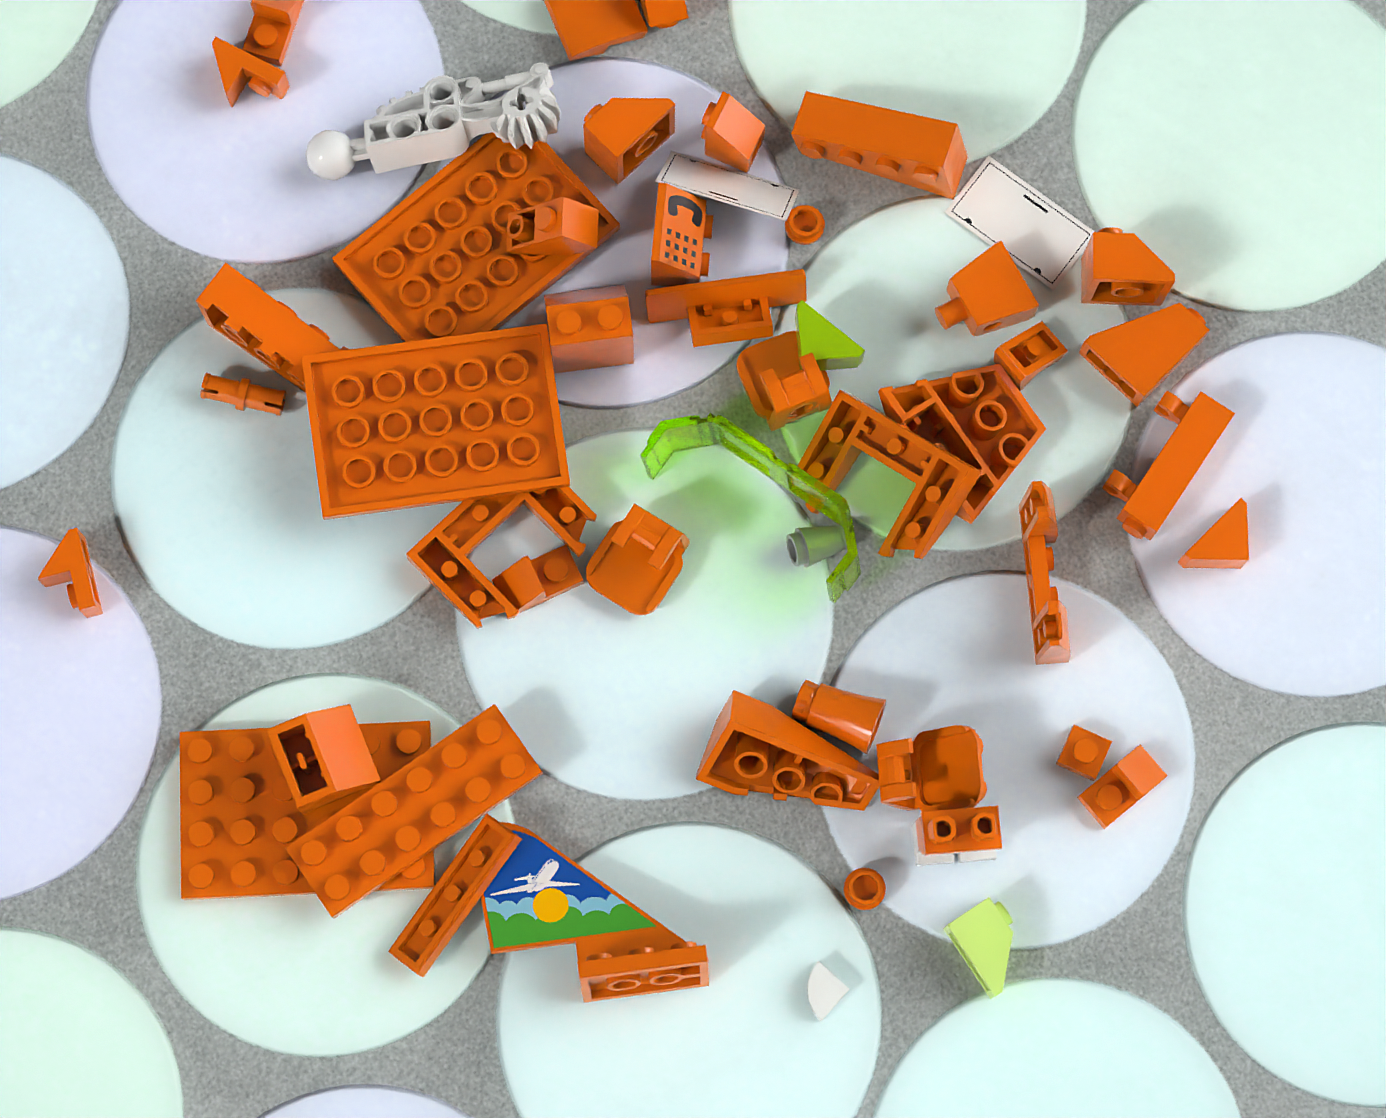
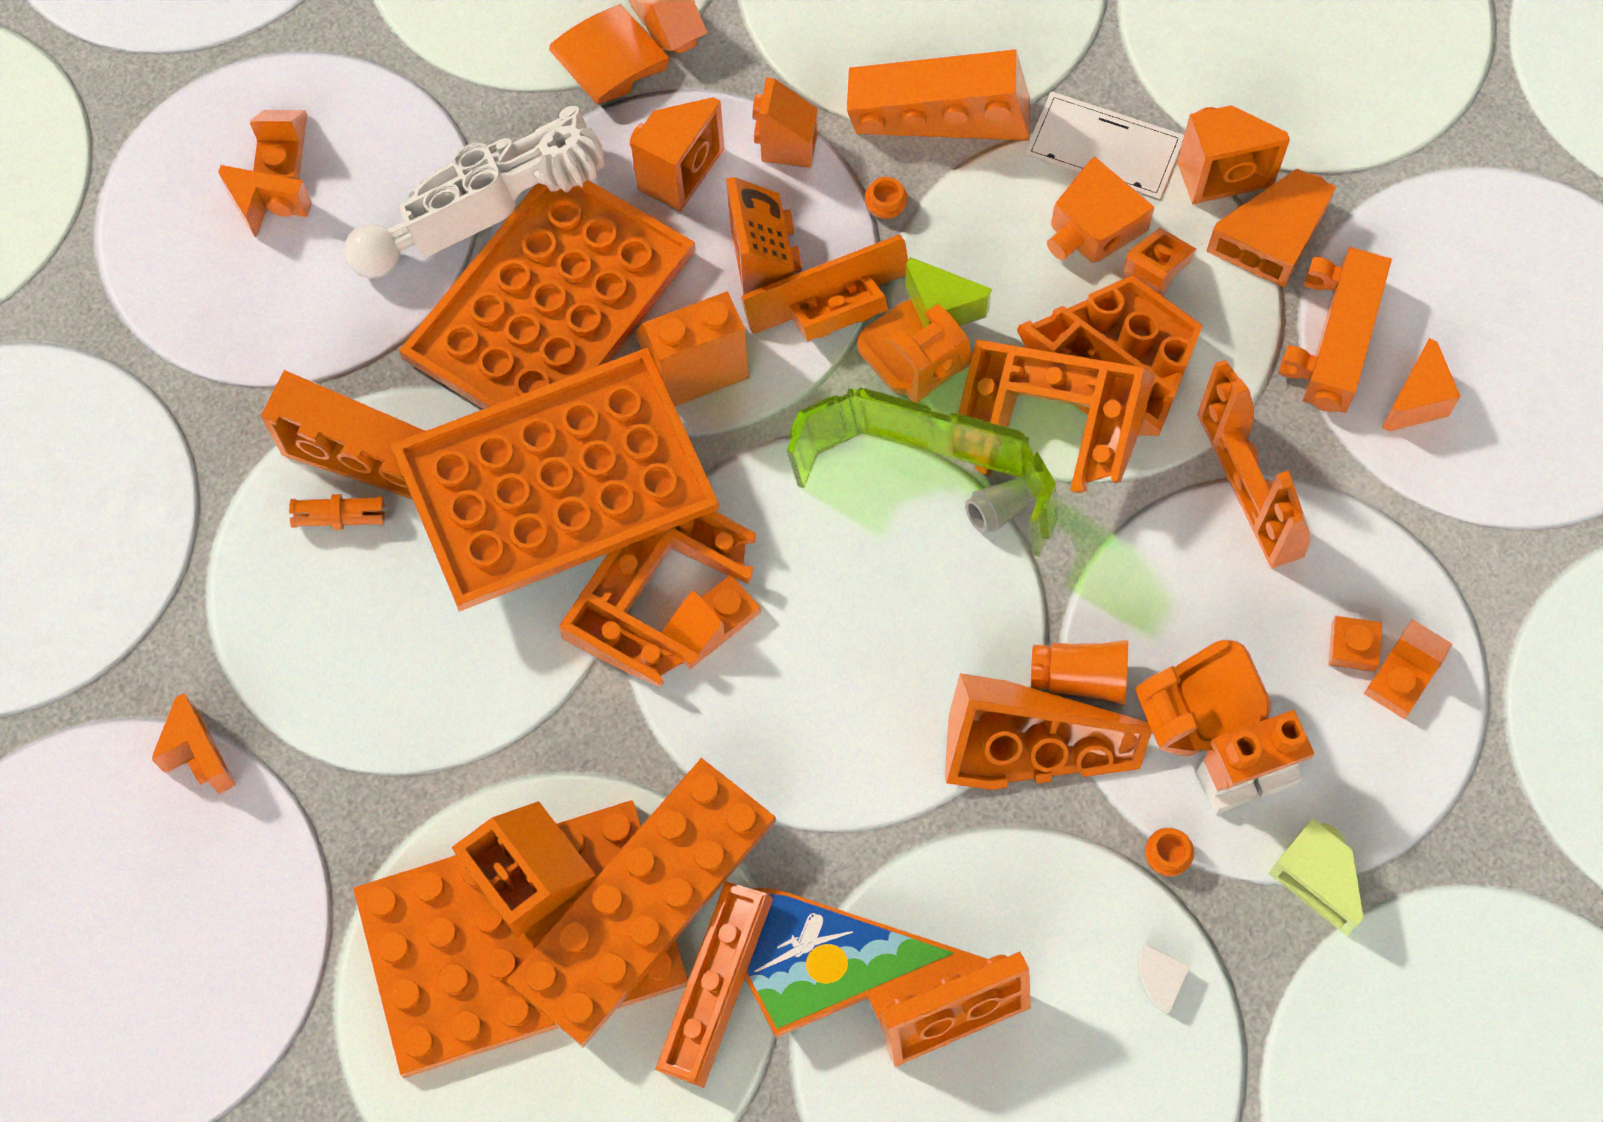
camera: 10 degrees left, 10 degrees down
orange slope [506,197,599,256] -> none
orange piece [586,503,690,615] -> none
white sticker [655,151,800,221] -> none

